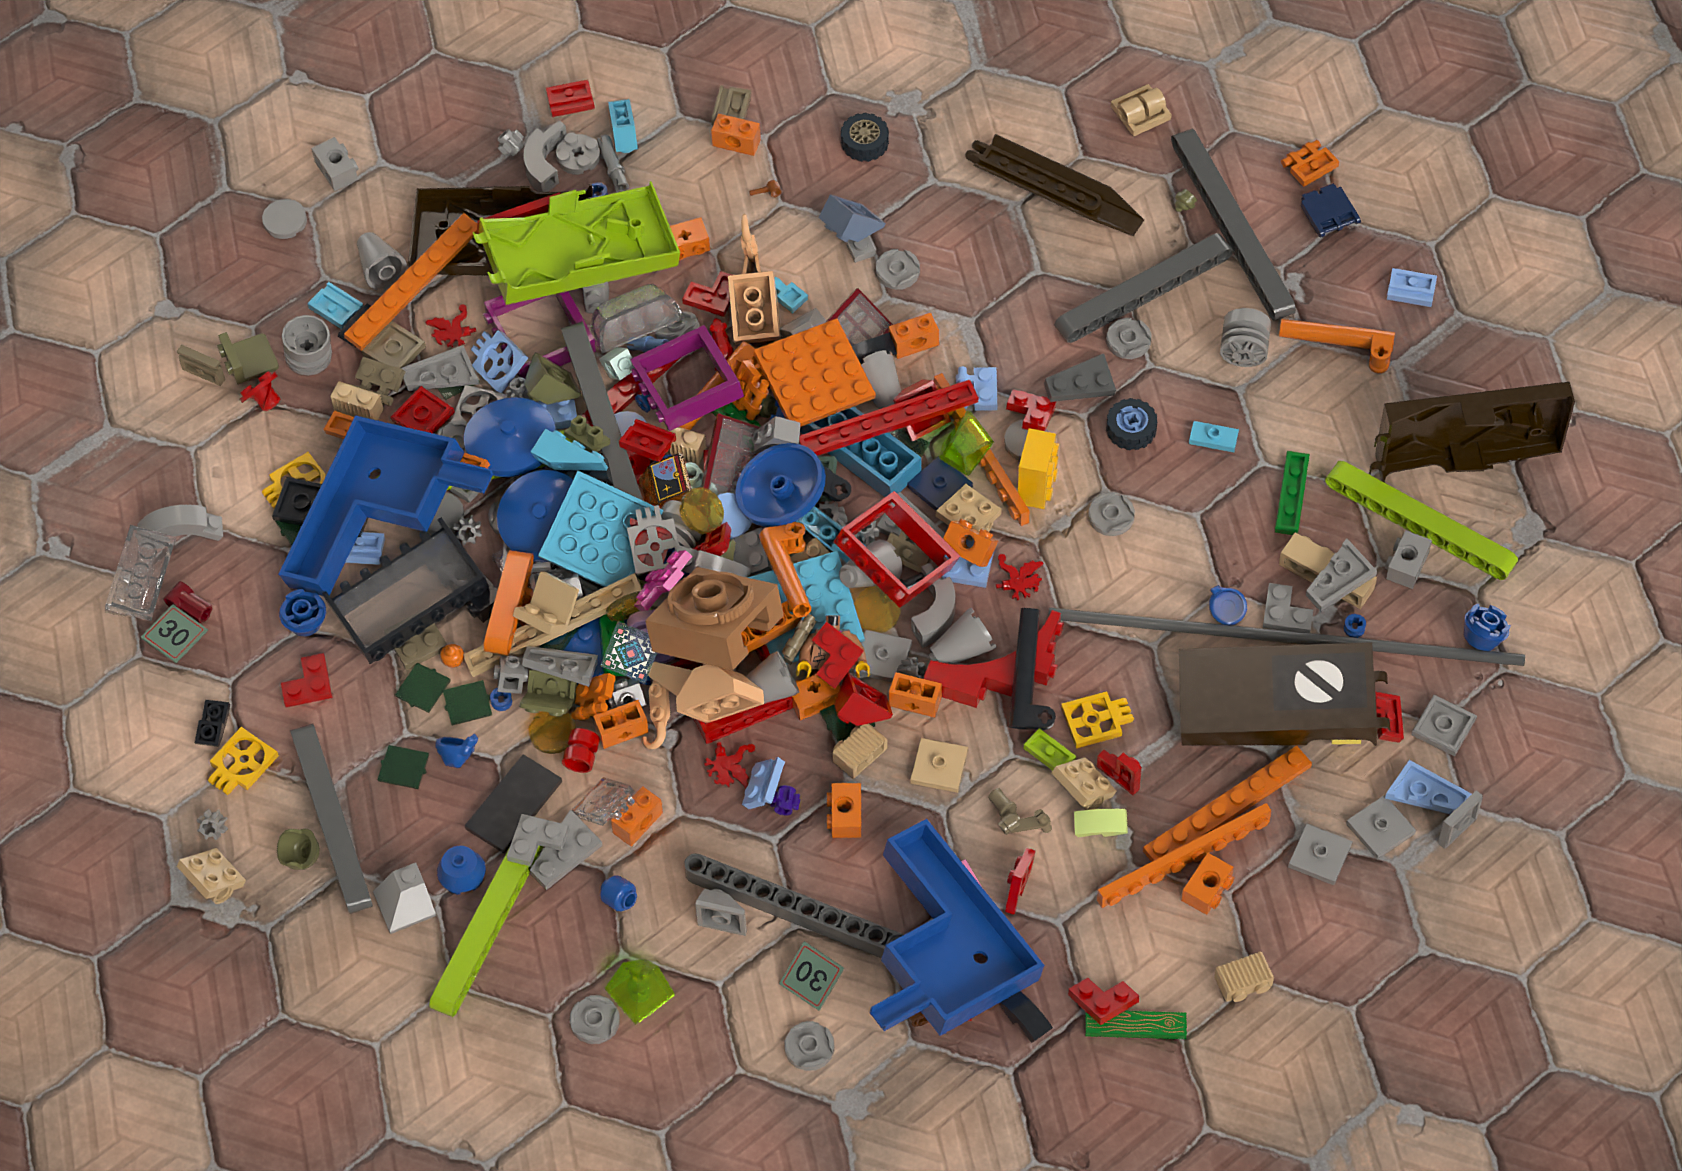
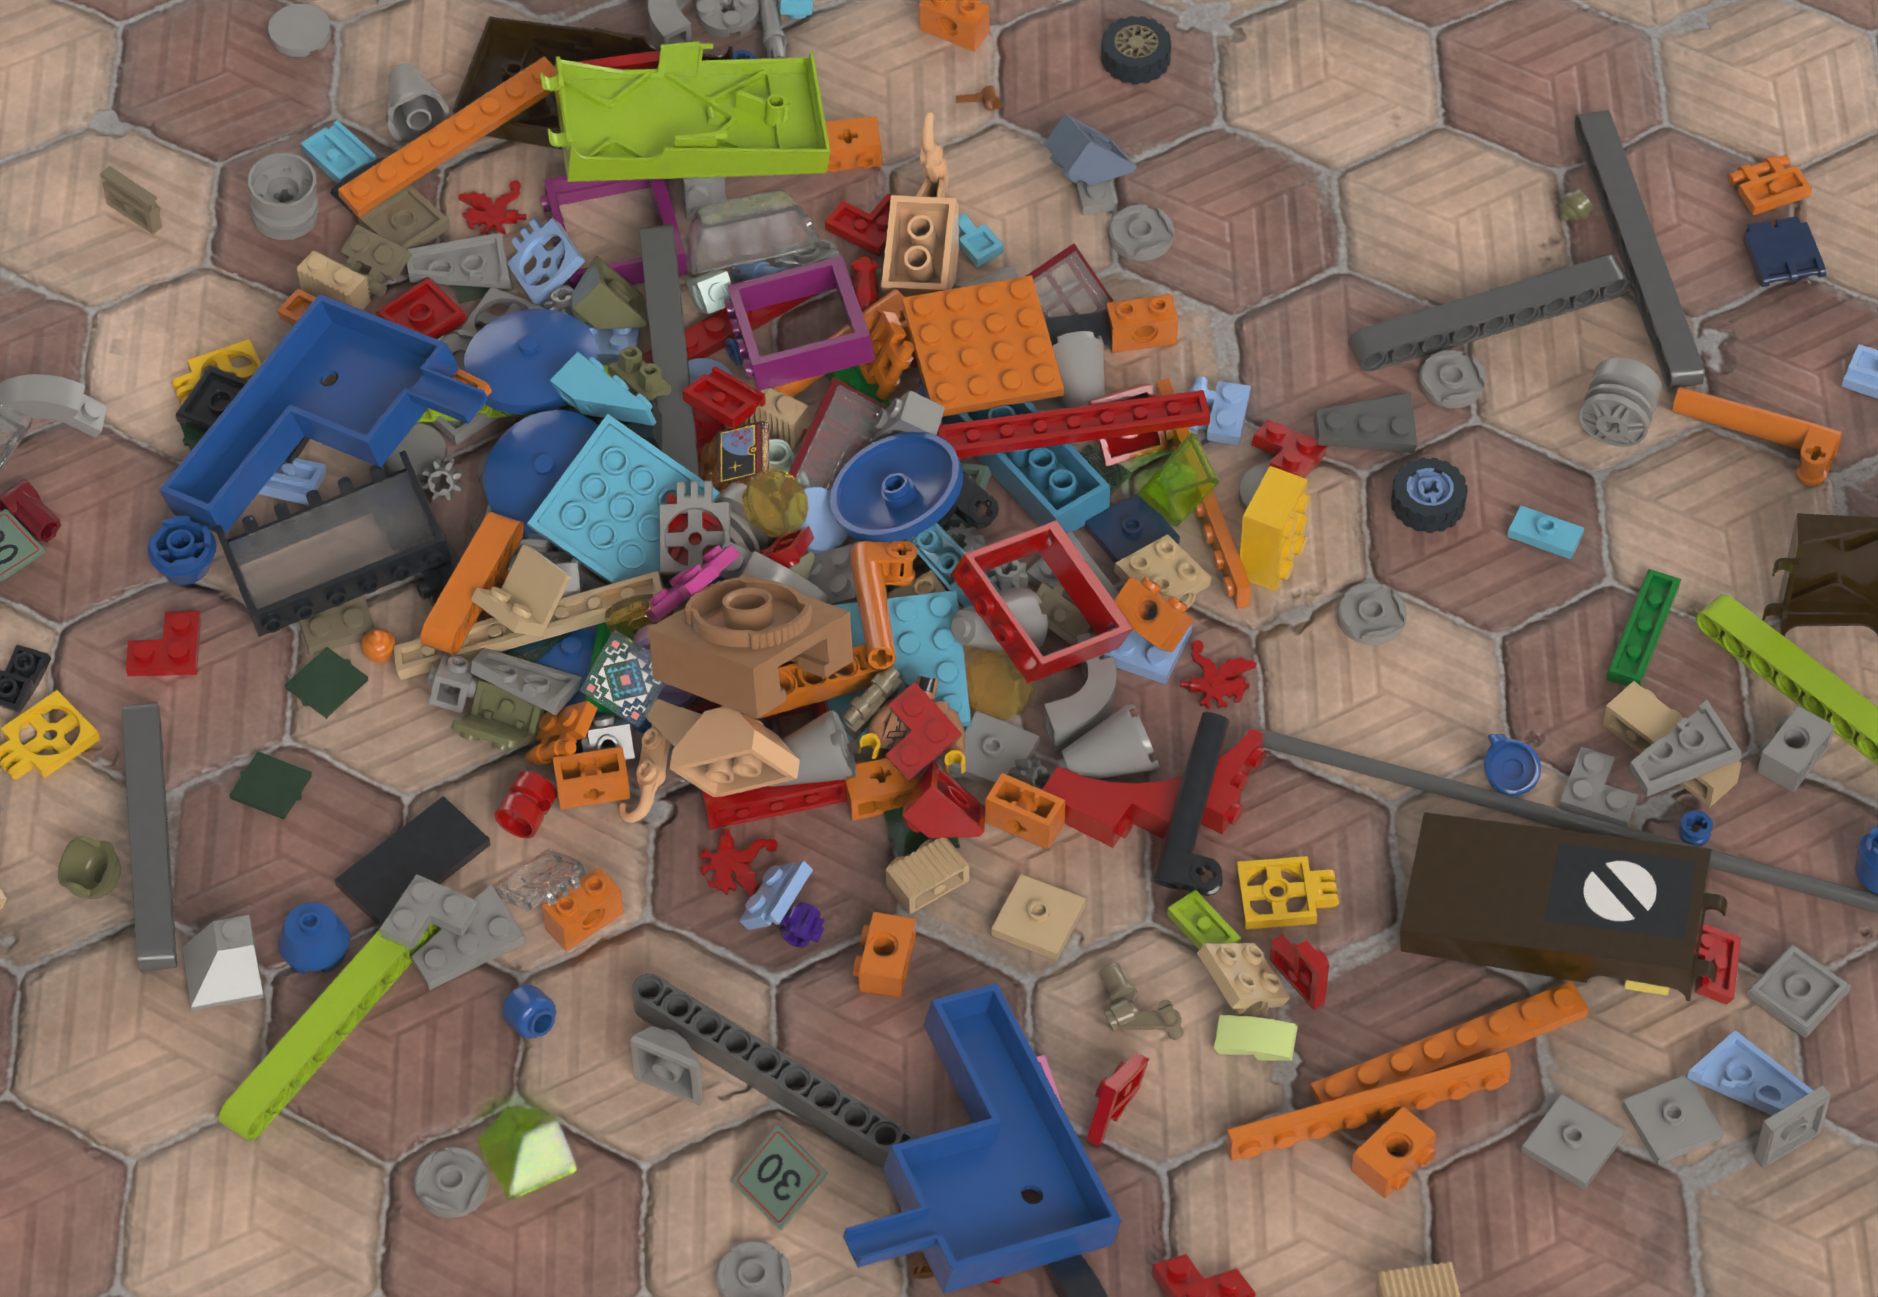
camera: 10 degrees right, 5 degrees down
olive bracket [217,332,279,385] -> none
red plate [239,371,281,412] -> none
blue hat [435,734,478,768] -> none
clear green piece [443,680,492,726] -> none
blue bush [490,688,512,711] -> none
clear yellow tile [528,711,576,754] -> none
olive plate [759,395,778,418] -> none
dark brown hinge [965,134,1144,236] -> none
tan plate [1111,84,1171,137] -> none

